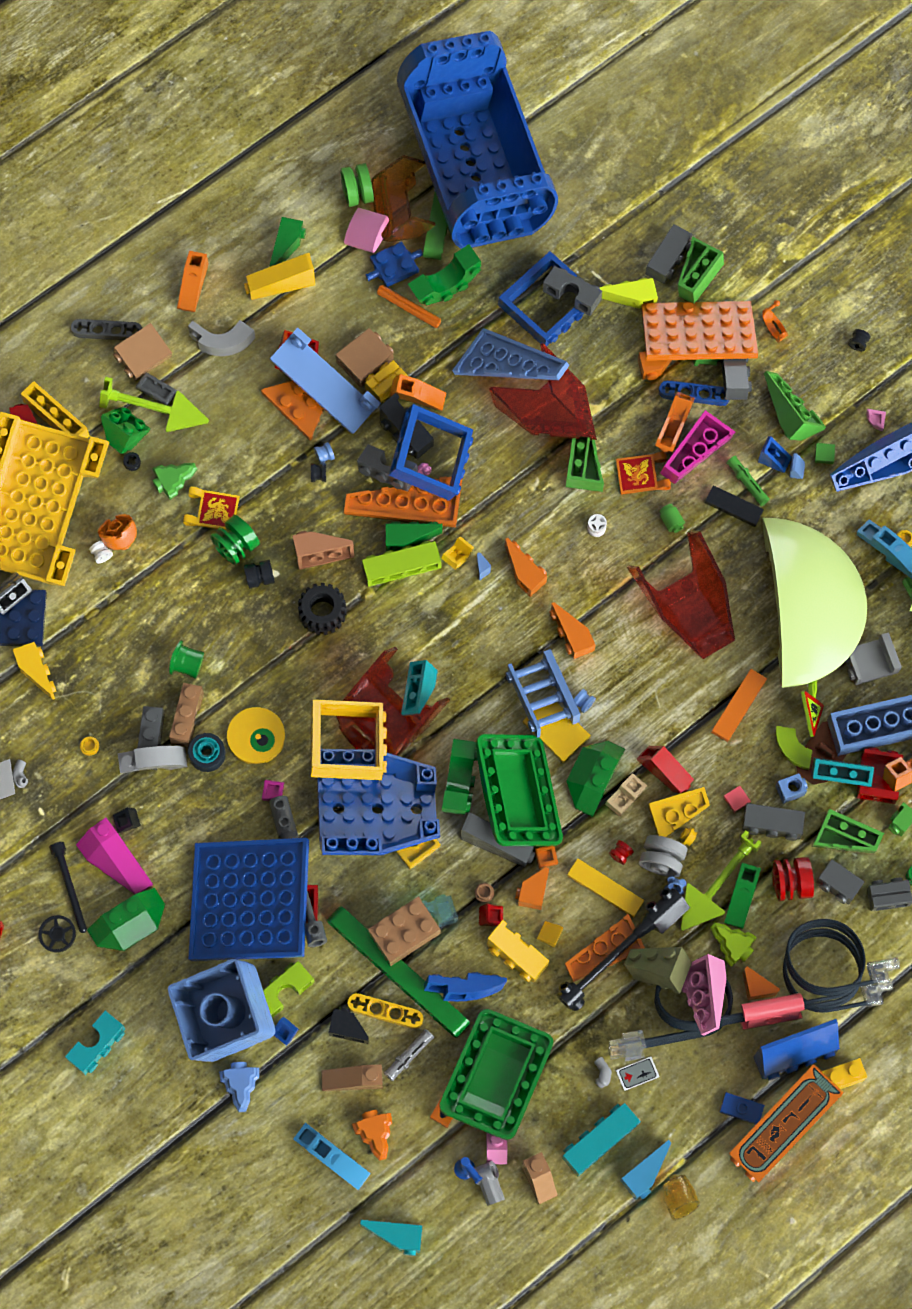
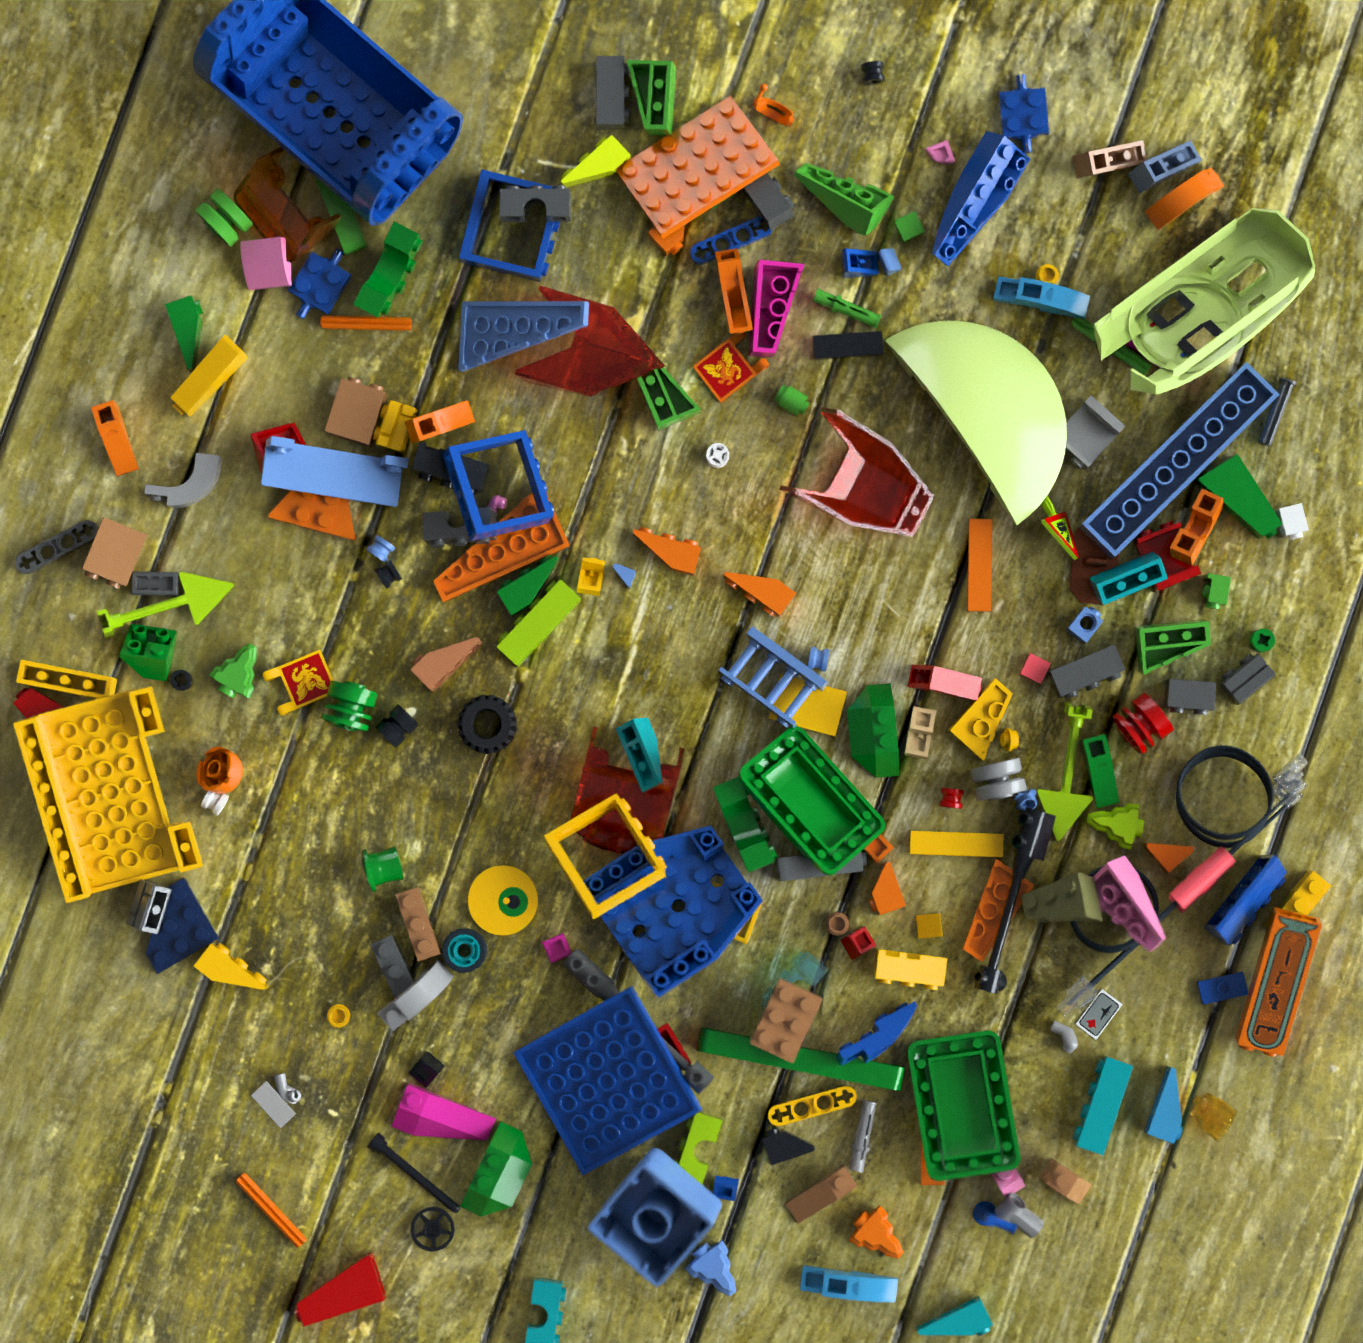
camera: 30 degrees left, 15 degrees up
lime tile [776,726,812,770] -> none

